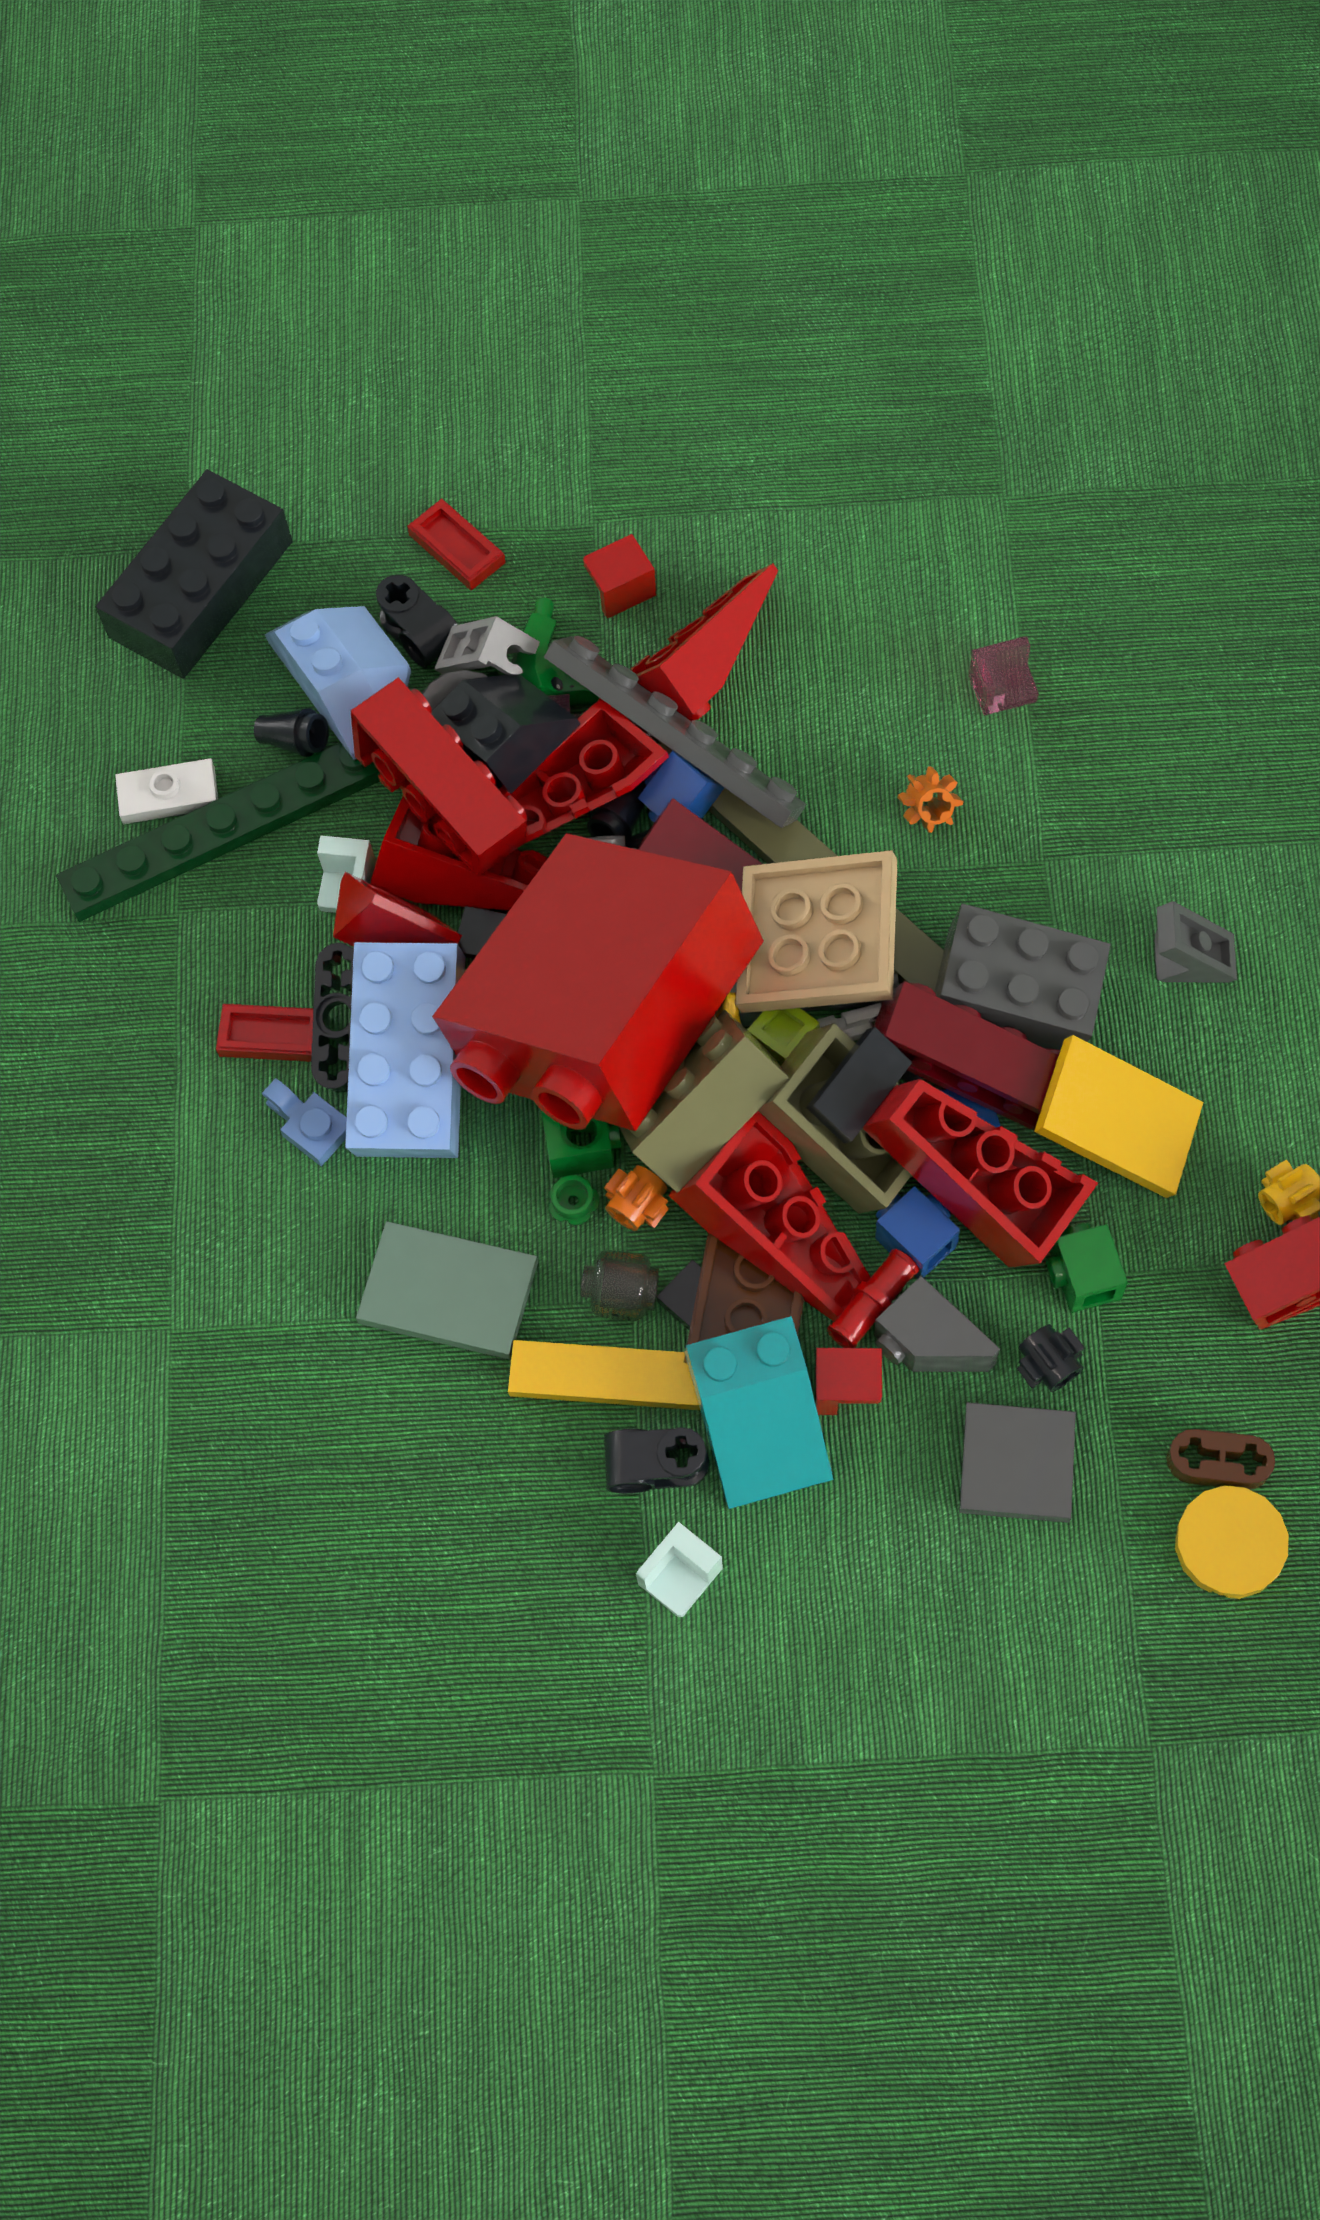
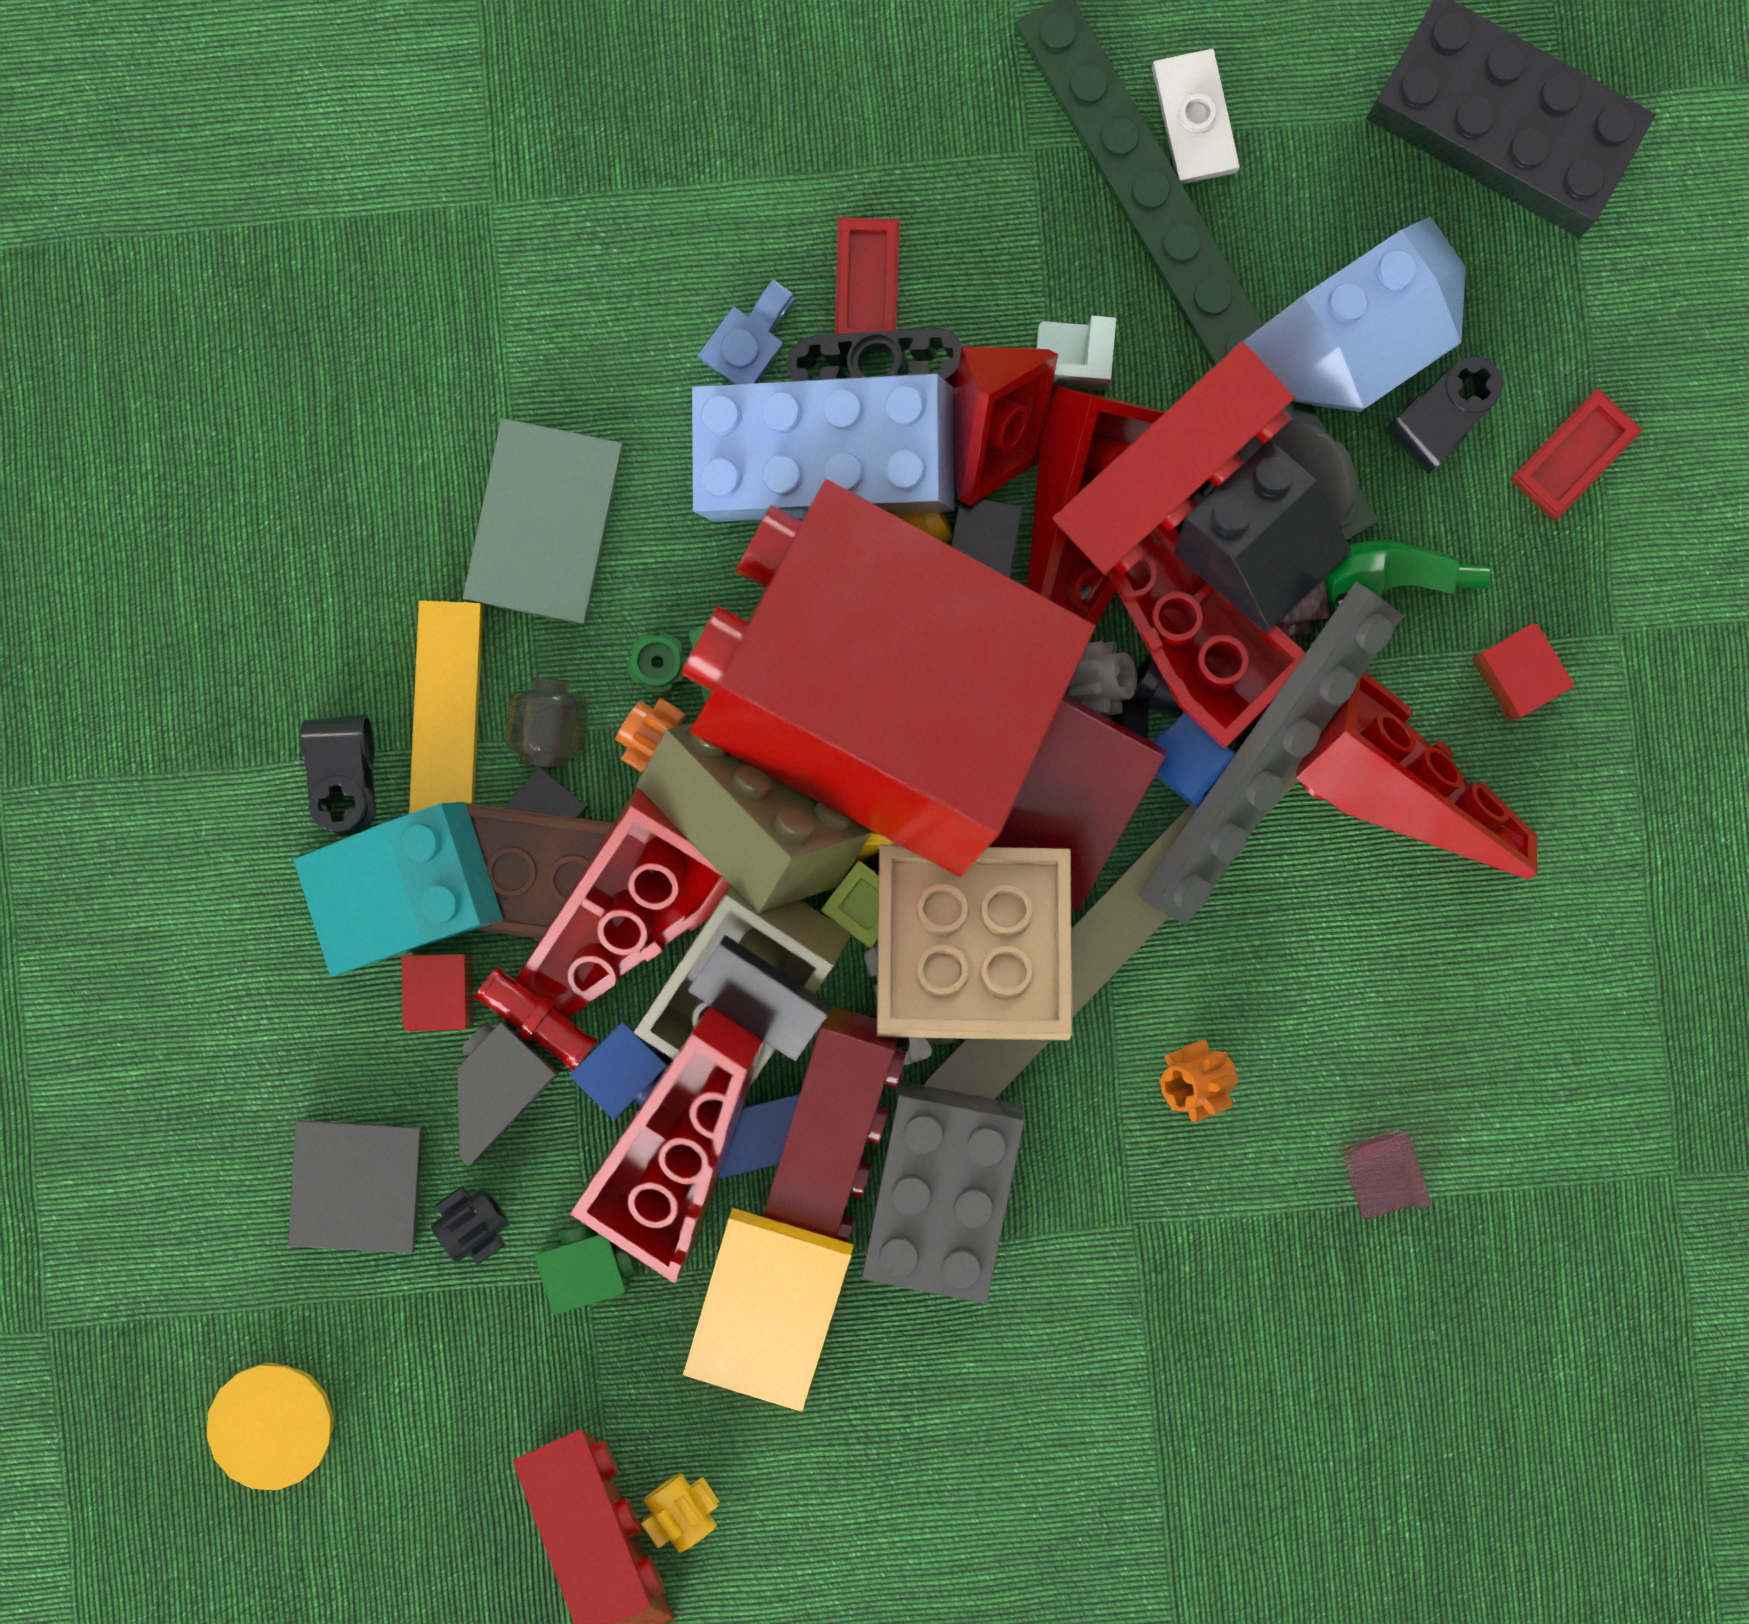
camera: 85 degrees right, 20 degrees up
black cone [254,708,329,757] -> none
light grey hinge [434,616,540,675] -> none
light aqua panel [636,1522,723,1617] -> none
dark grey slope [1155,901,1237,983] -> none
reddish brown beam [1166,1429,1275,1490] -> none

